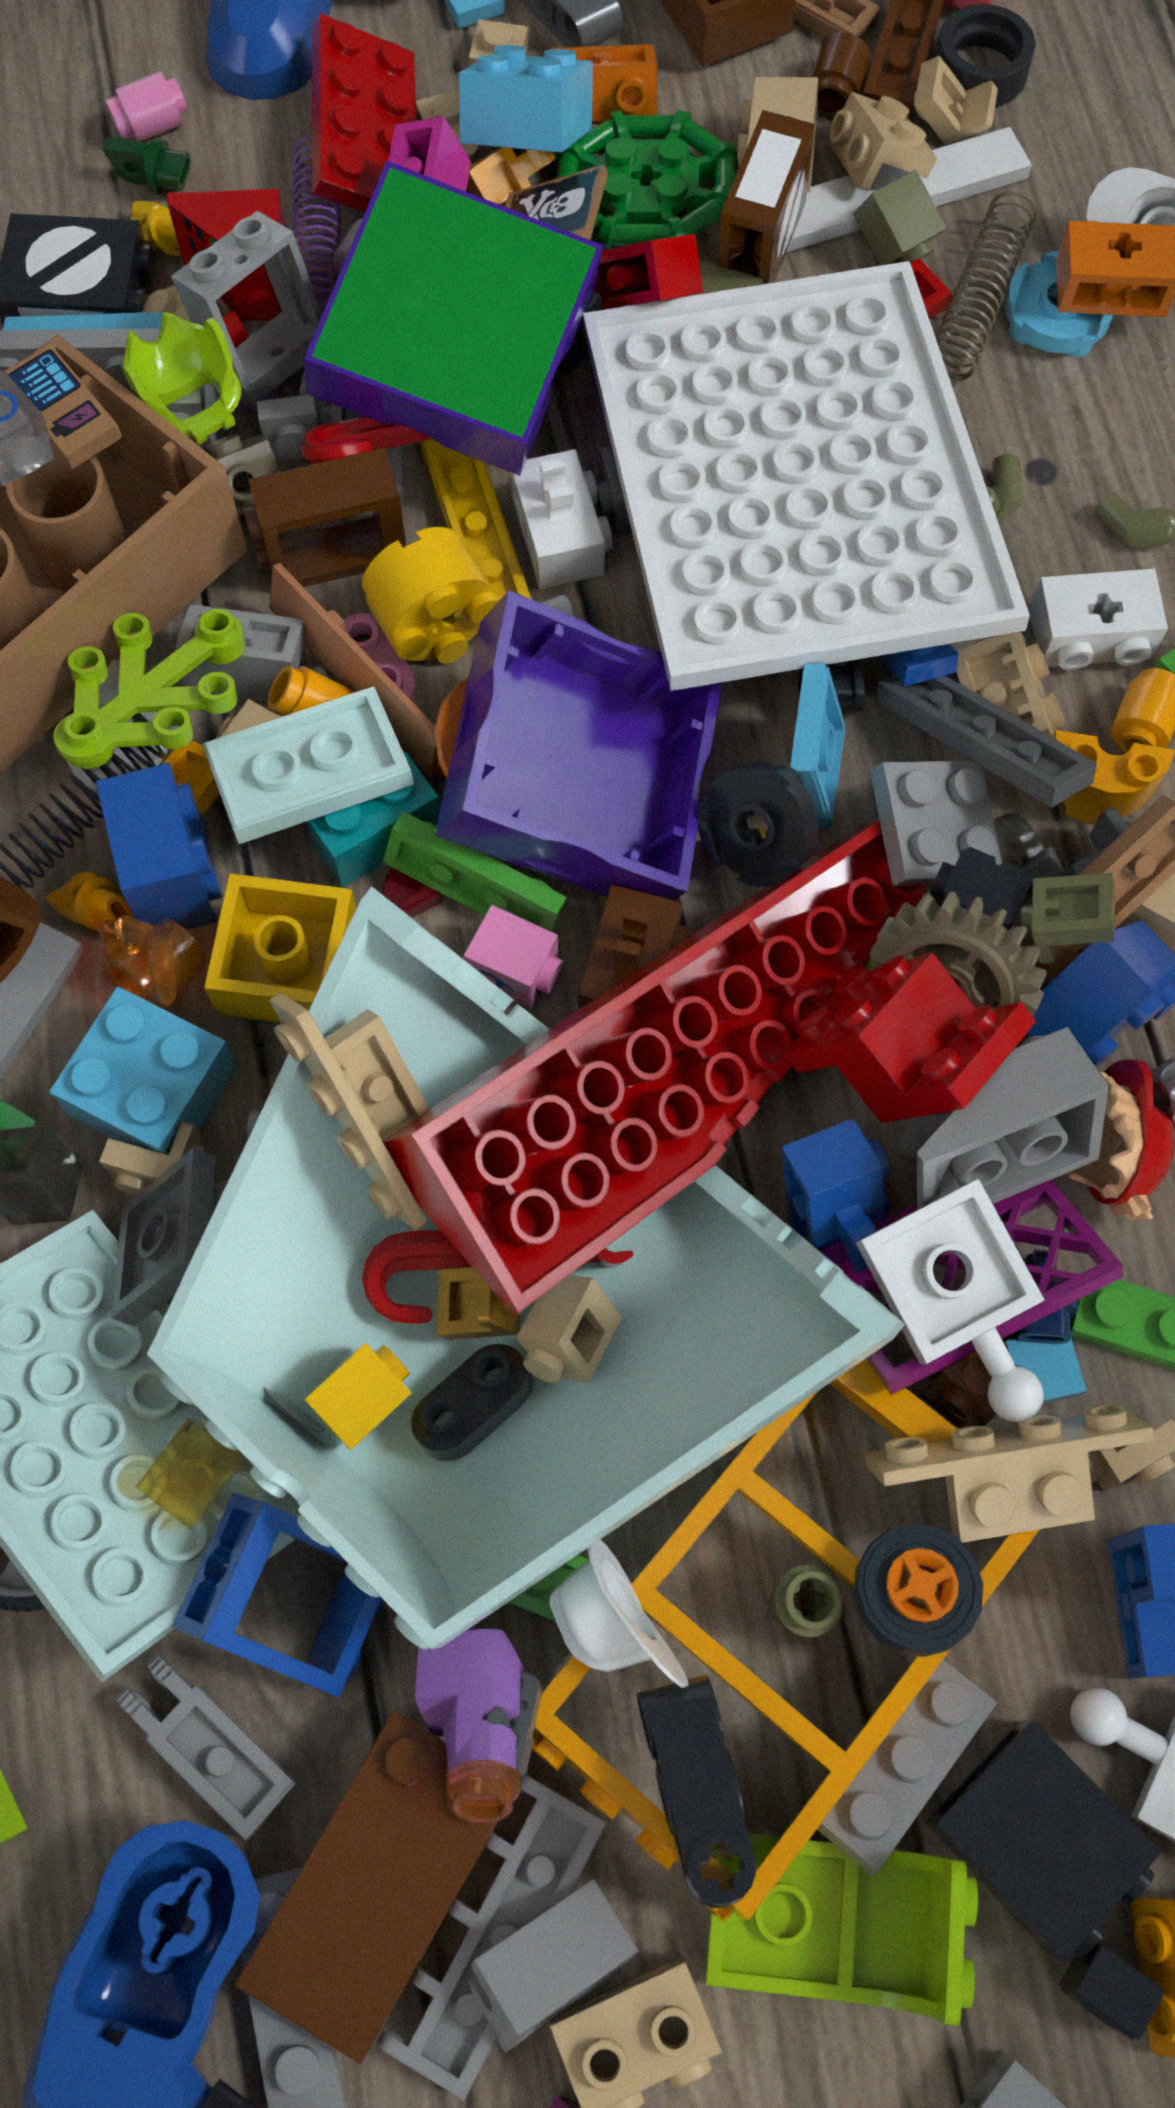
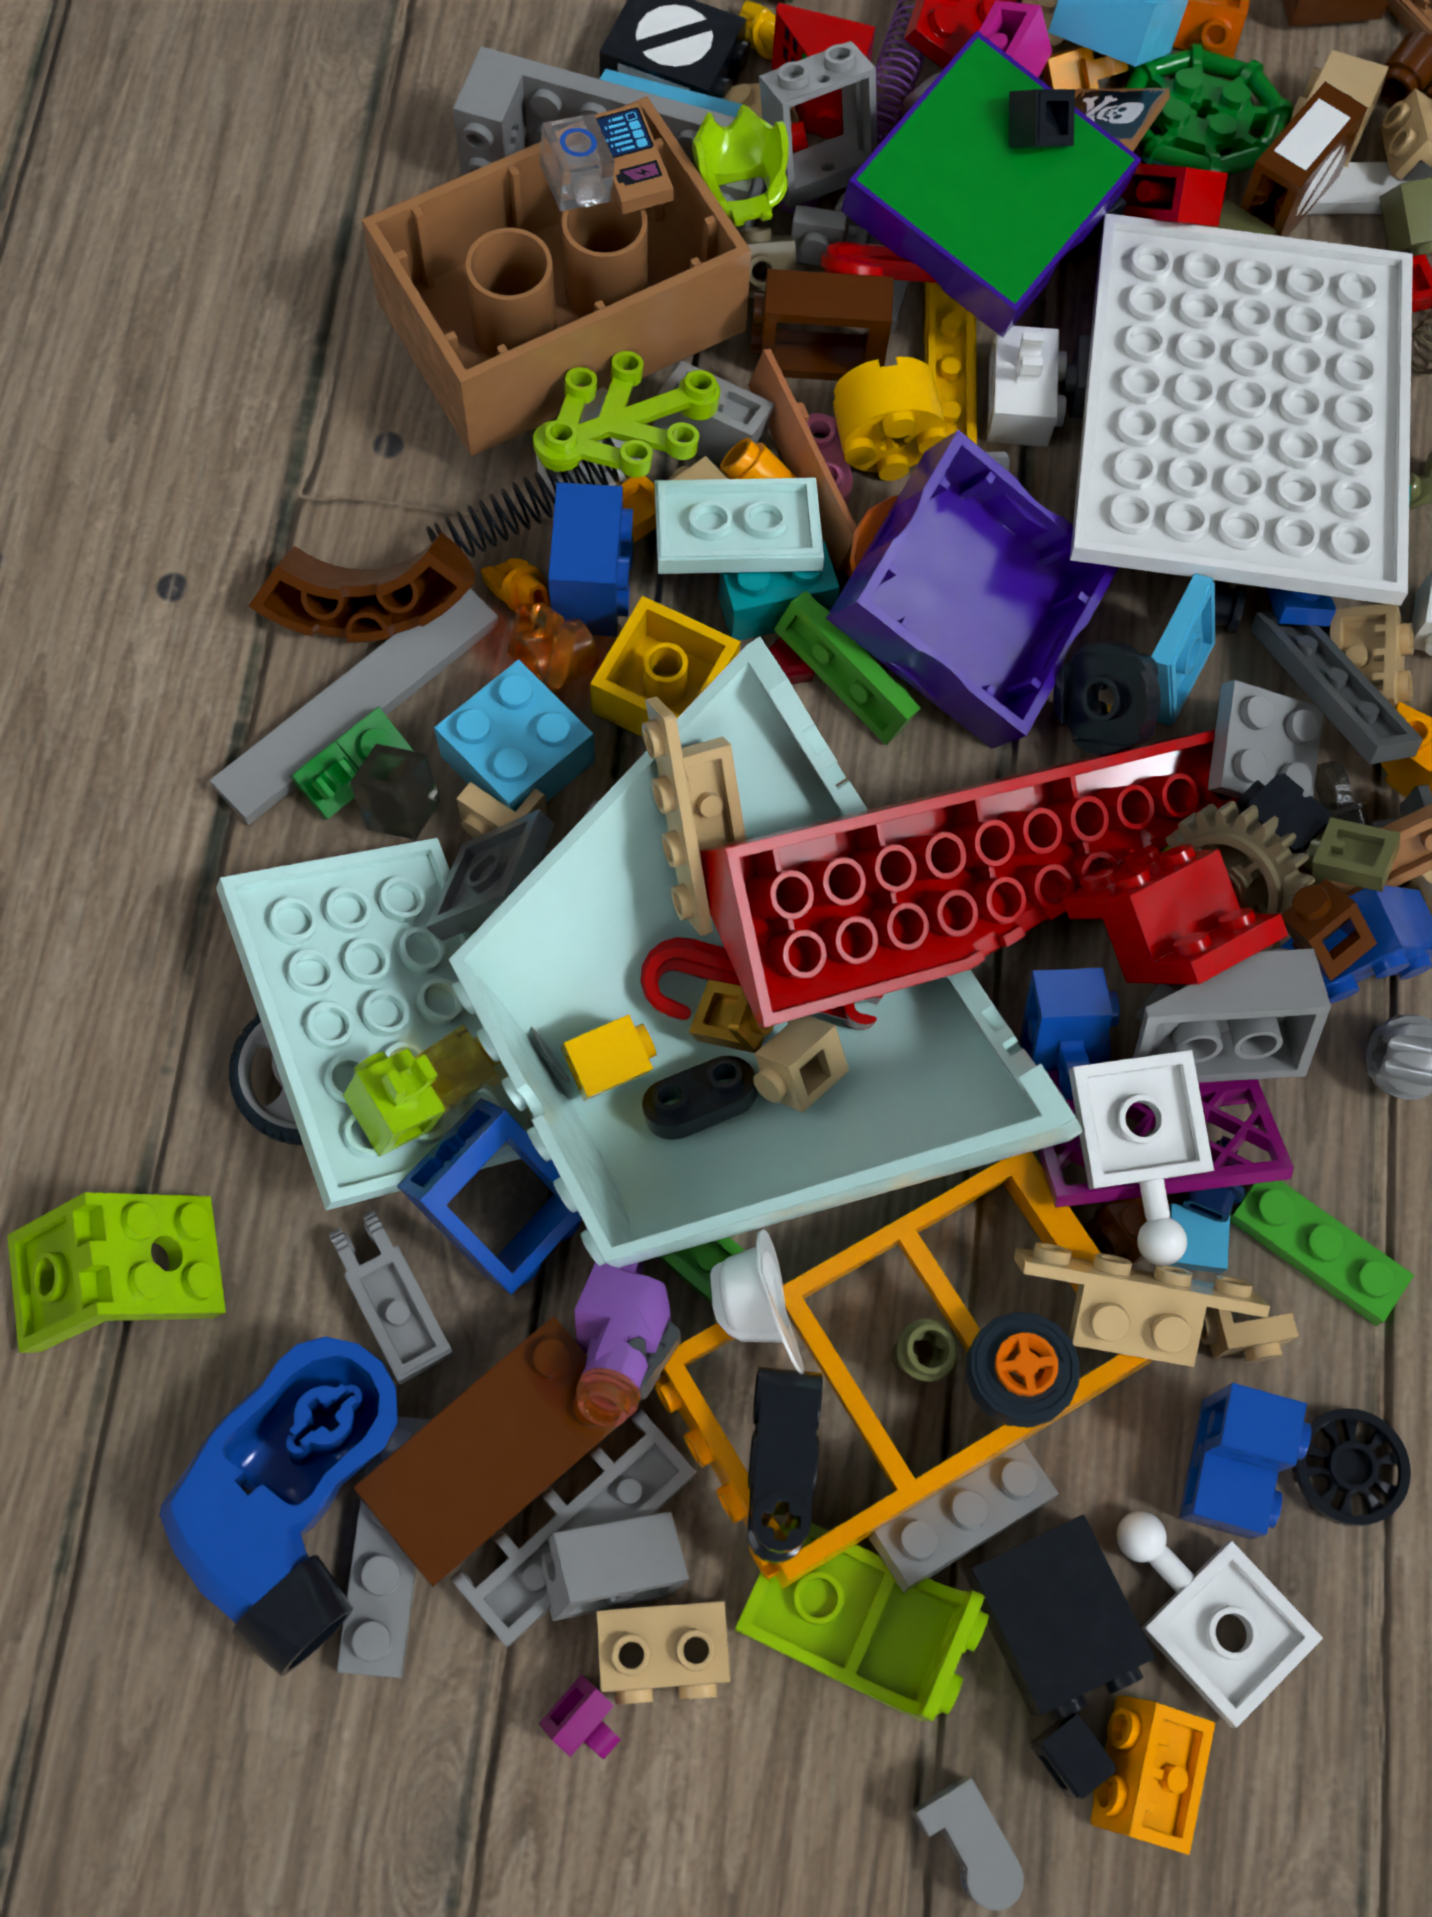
camera: 15 degrees right, 0 degrees up
bright pink brick [463,905,564,1009] -> none
reddish brown brick [578,885,690,1010] -> none
hair [1067,1059,1174,1221] -> none
none -> lime brick [343,1048,446,1157]
none -> black slope [1009,89,1075,148]
none -> reddish brown brick [1282,879,1377,981]

